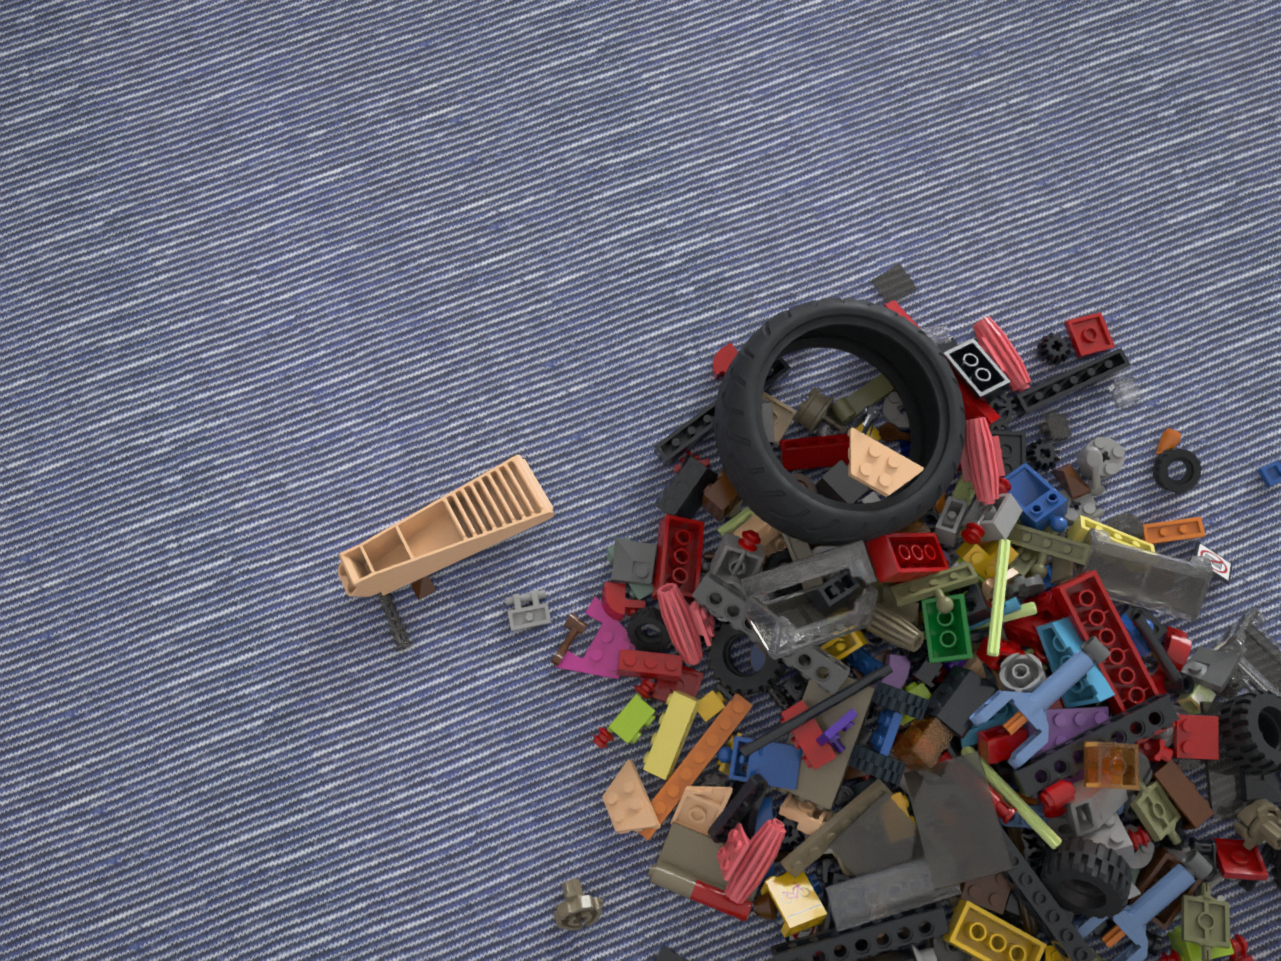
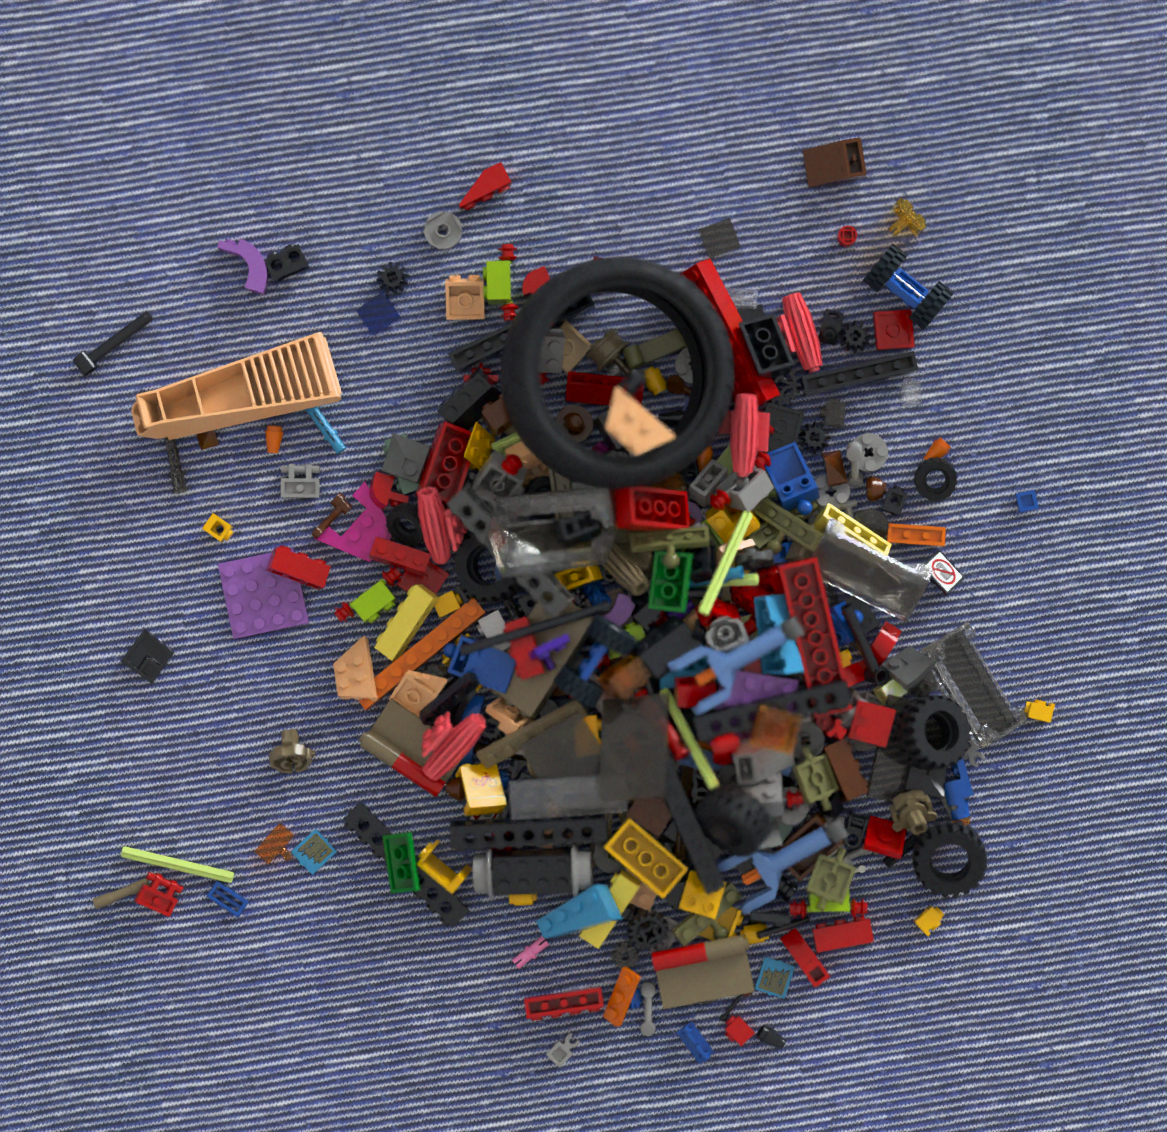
camera: 10 degrees right, 10 degrees up
none -> black piece [73,310,154,376]
none -> black plate [121,629,175,684]
none -> yellow brick [202,513,234,543]
none -> medium lavender arch [217,239,269,296]
none -> medium lavender plate [218,548,309,639]
none -> black brick [264,243,310,283]
none -> orange cone [265,425,284,453]
none -> red brick [266,545,331,590]
none -> dark azure pin [304,407,347,455]
none -> clear blue piece [356,292,401,336]
none -> black gear [376,262,409,295]
none -> light grey plate [424,211,462,250]
none -> light nougat plate [445,275,485,320]
none -> red slope [459,162,512,211]
none -> yellow hinge [464,422,496,471]
none -> white brick [476,610,511,651]
none -> lime brick [483,244,519,322]
none -> reddish brown slope [802,137,867,188]
none -> black bracket [818,309,844,346]
none -> red wheel [837,225,857,247]
none -> black plate [863,244,954,330]
none -> reddish brown cone [866,476,886,502]
none -> black brick [880,486,908,516]
none -> clear yellow plate [888,197,926,237]

